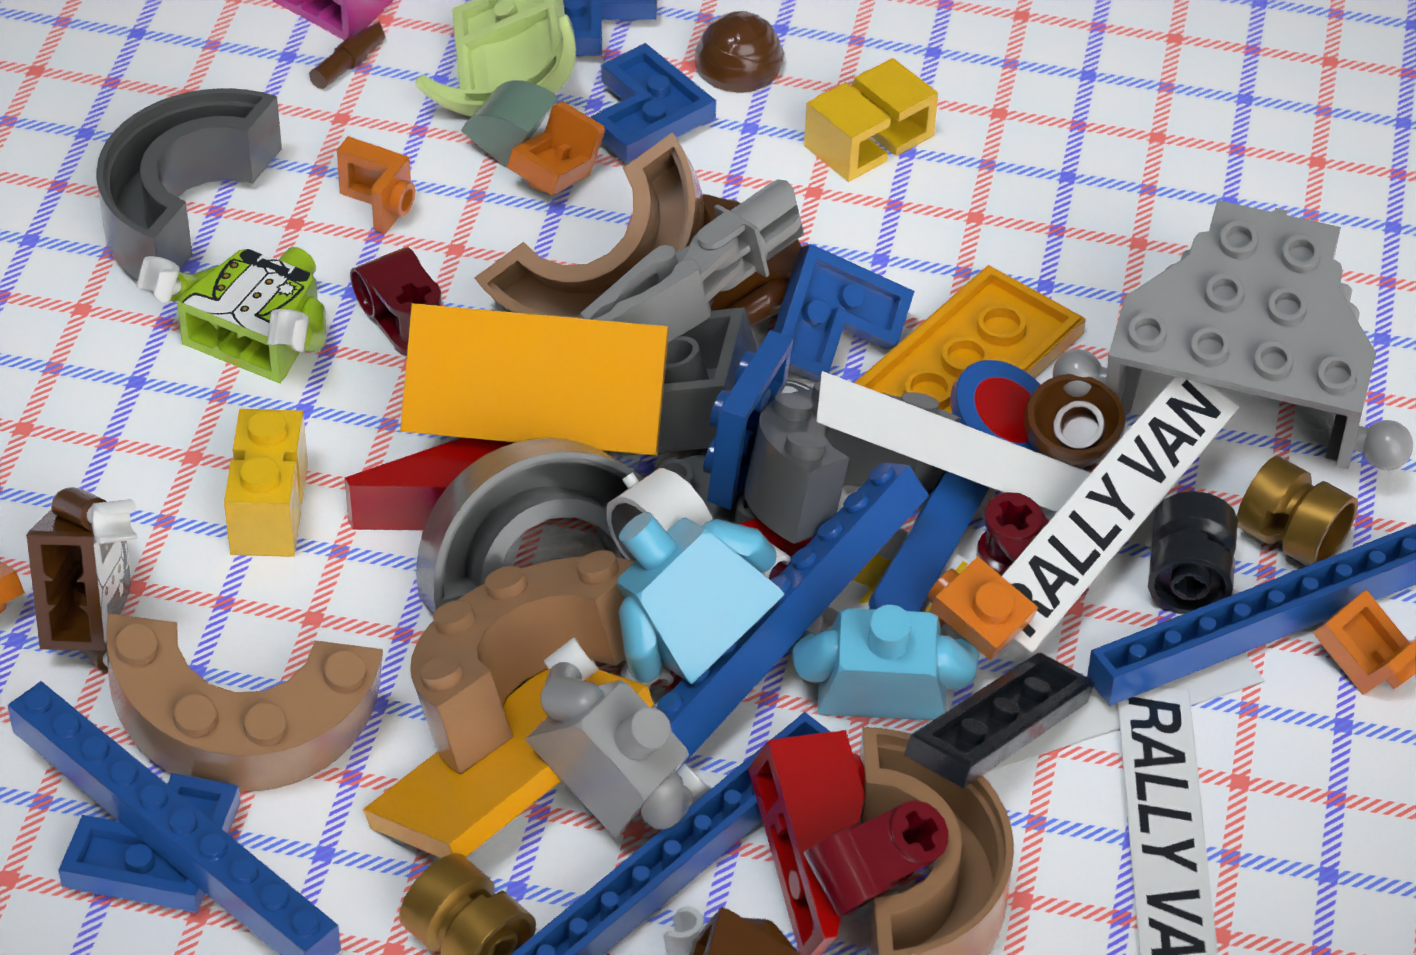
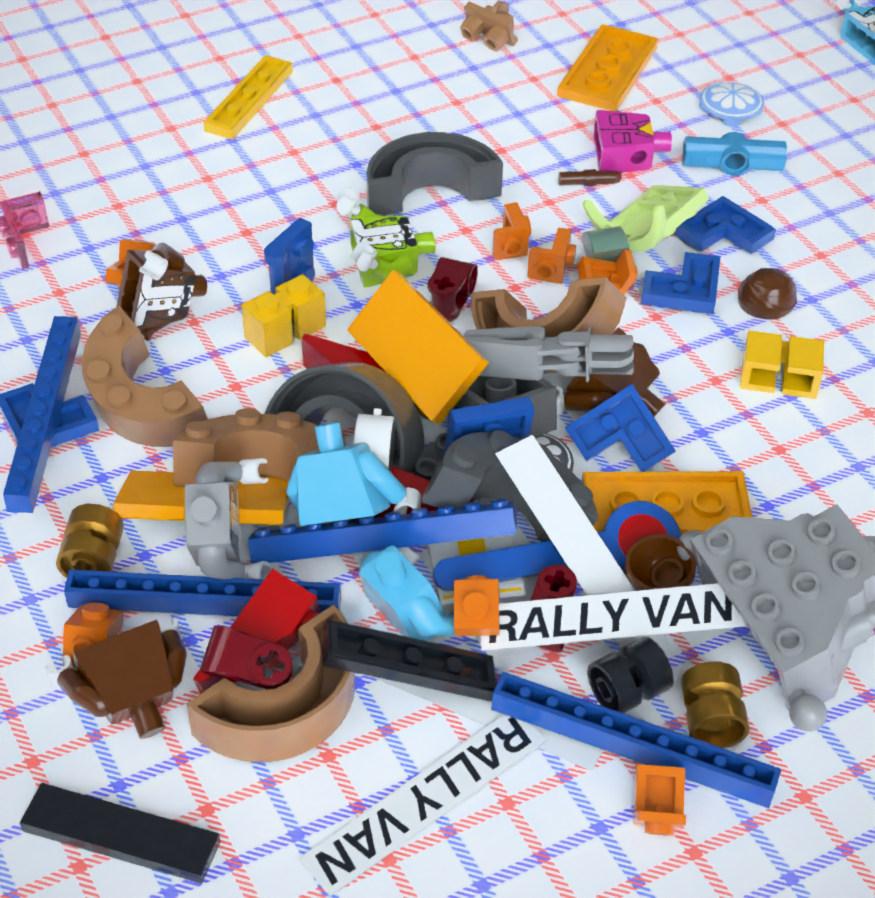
camera: 50 degrees right, 0 degrees up
none -> blue plate [264,217,315,294]
none -> orange bracket [527,227,577,284]

